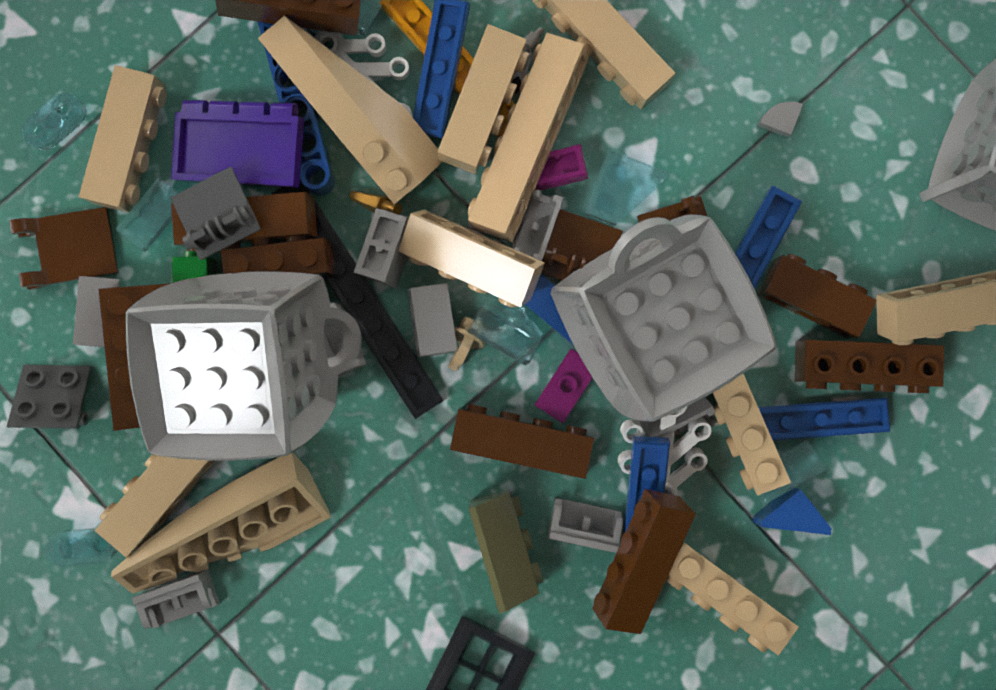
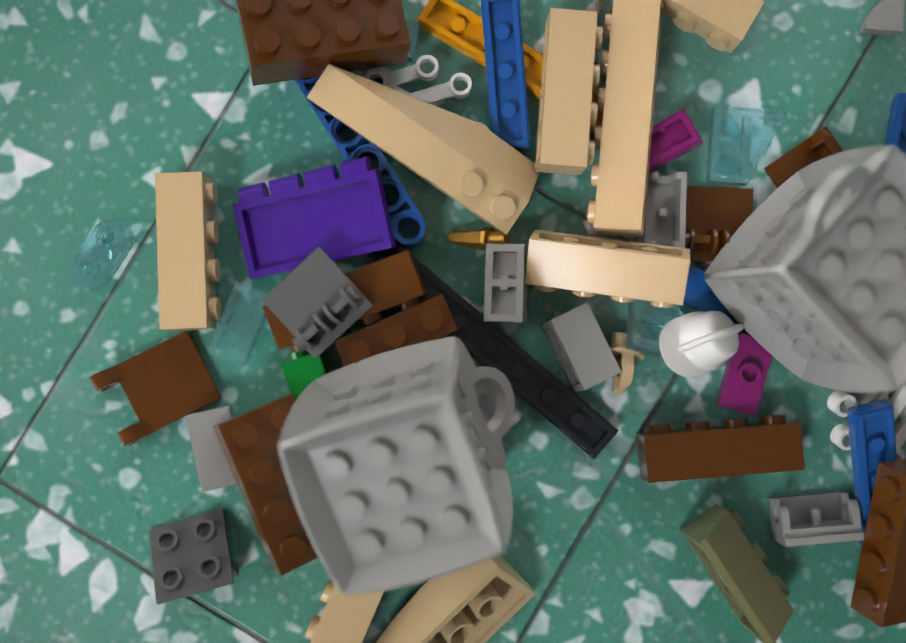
camera: 20 degrees left, 0 degrees up
none -> white piece [659,311,744,378]

